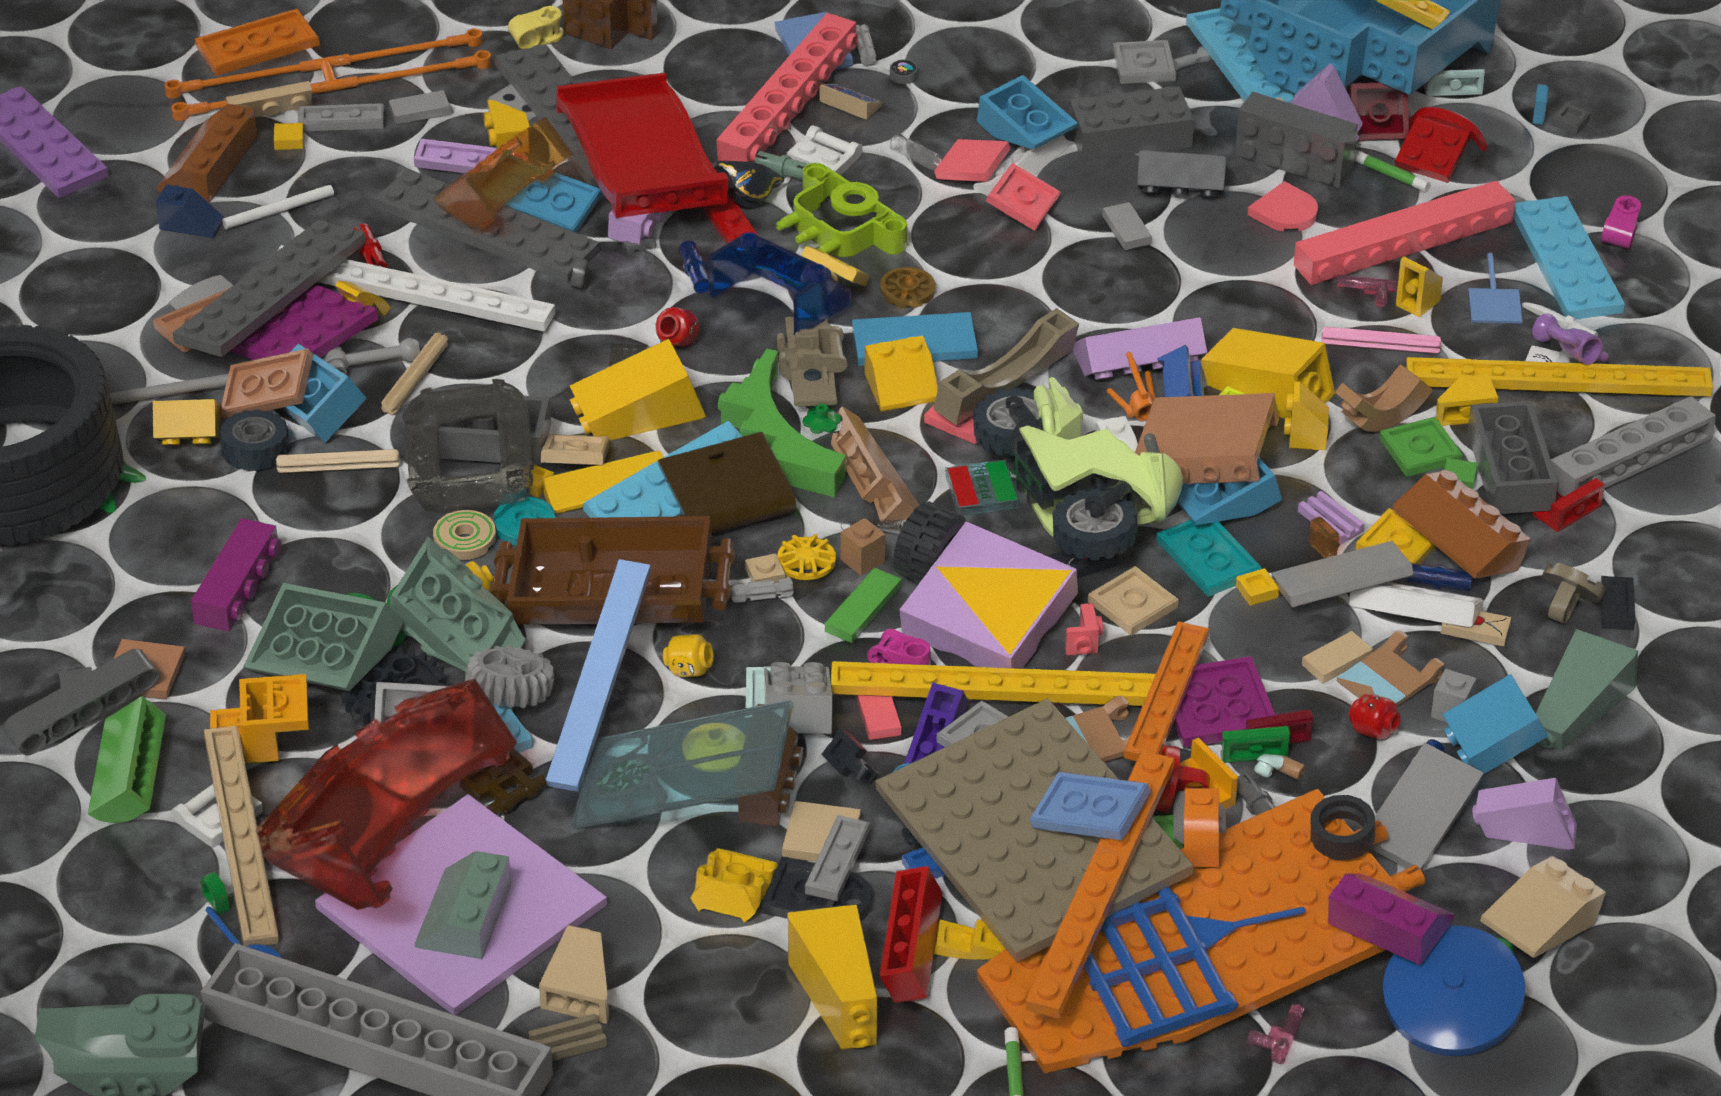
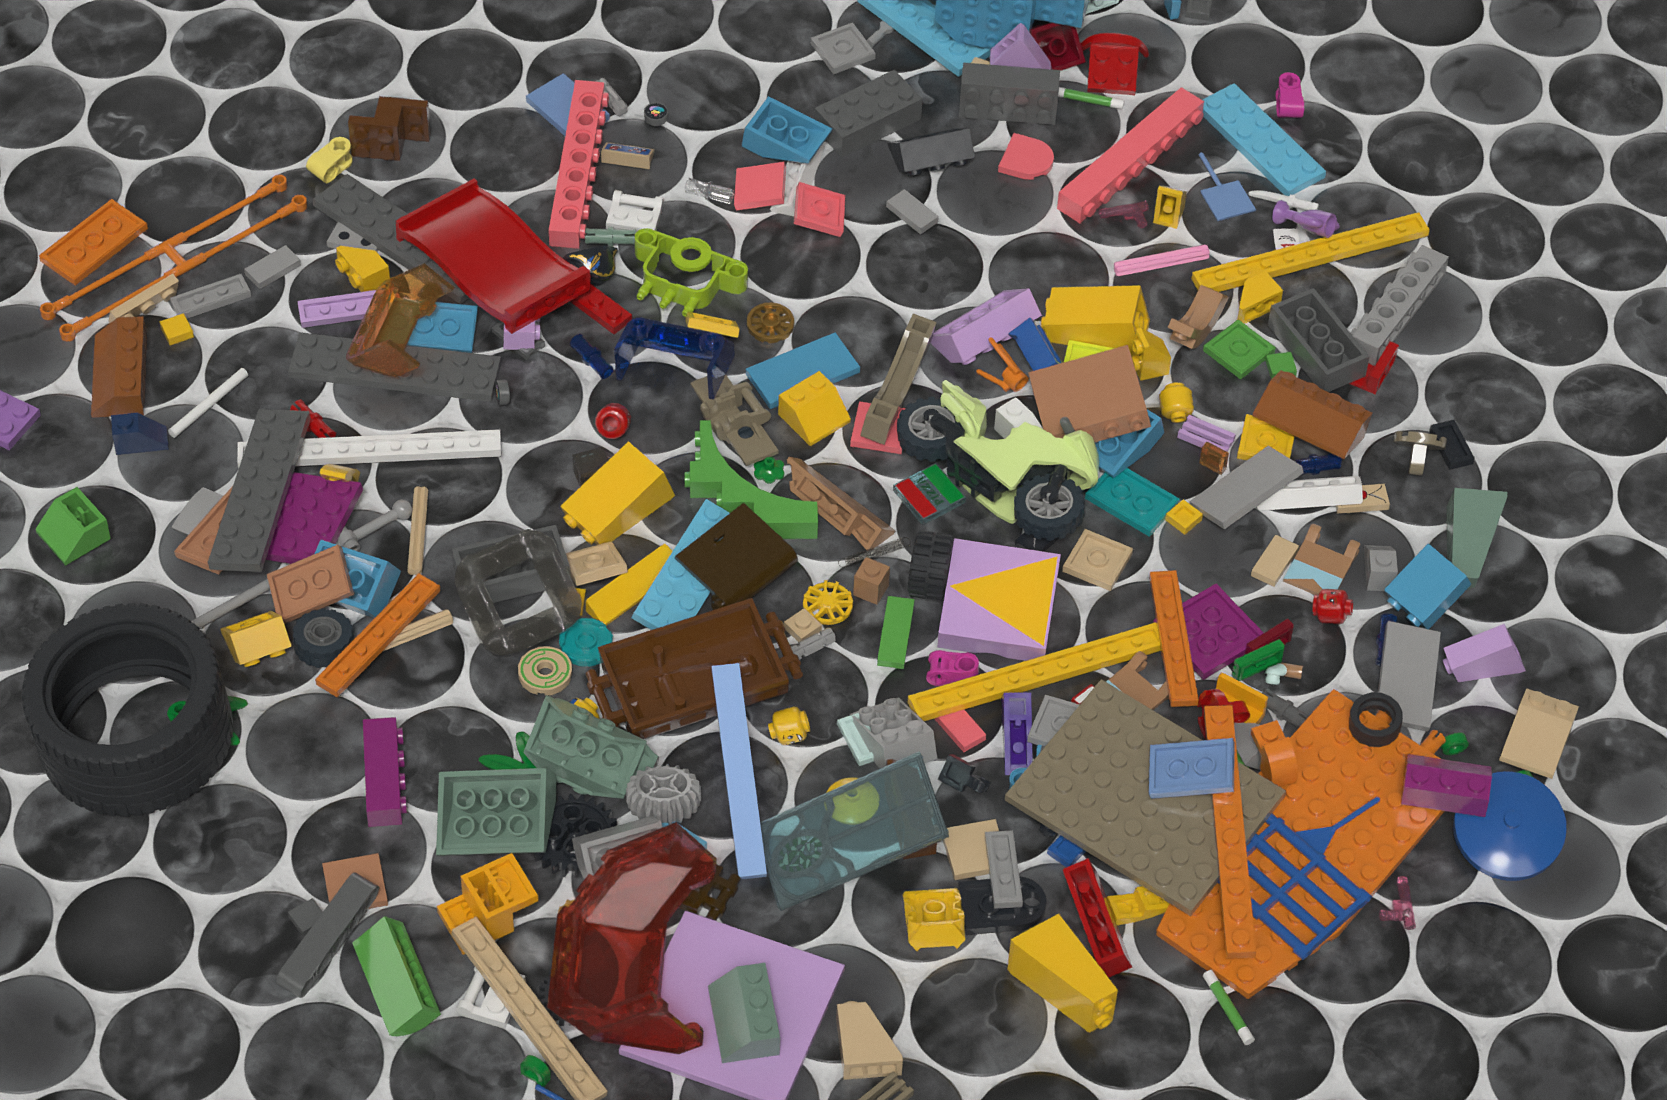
camera: 25 degrees left, 10 degrees up
coral bracket [1065,603,1103,655] -> none
none -> bright green slope [35,487,110,566]
none -> orange tile [315,573,440,697]
none -> yellow head [1159,383,1194,423]
none -> green tile [1441,733,1469,755]

